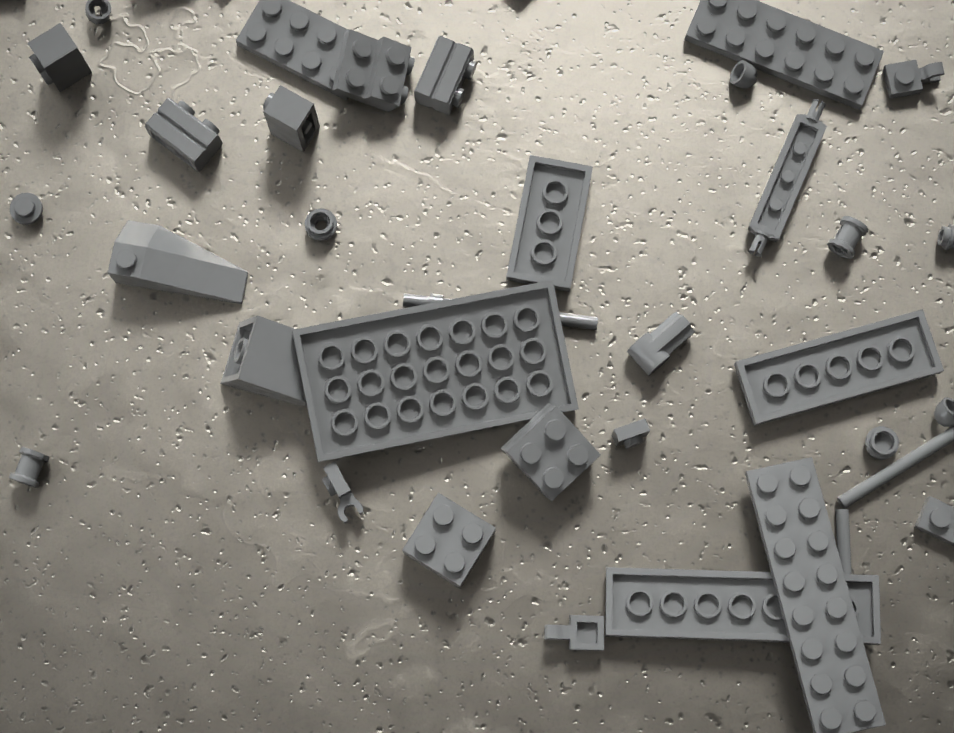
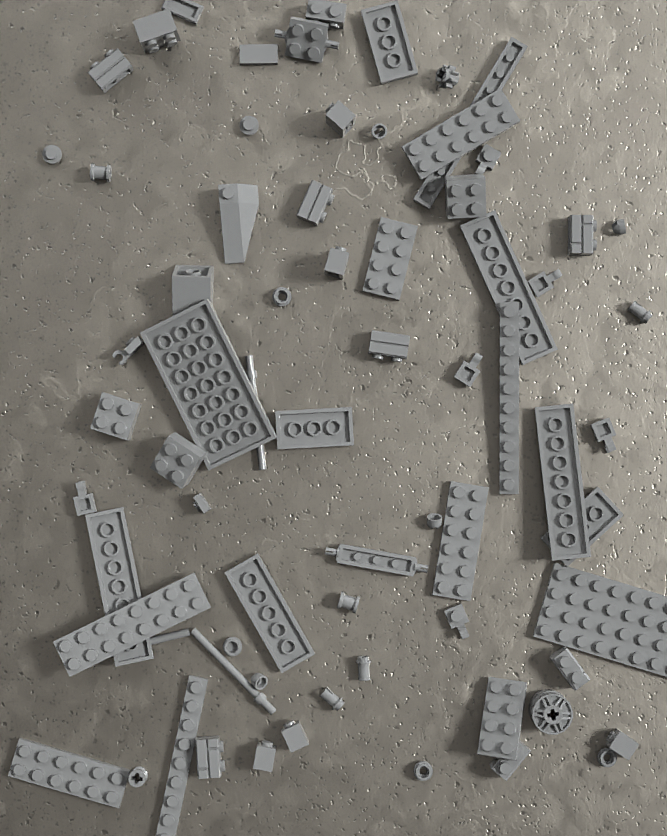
camera: 80 degrees right, 10 degrees up
light grey plate [332,29,415,112] -> none
light grey piece [627,312,695,376] -> none

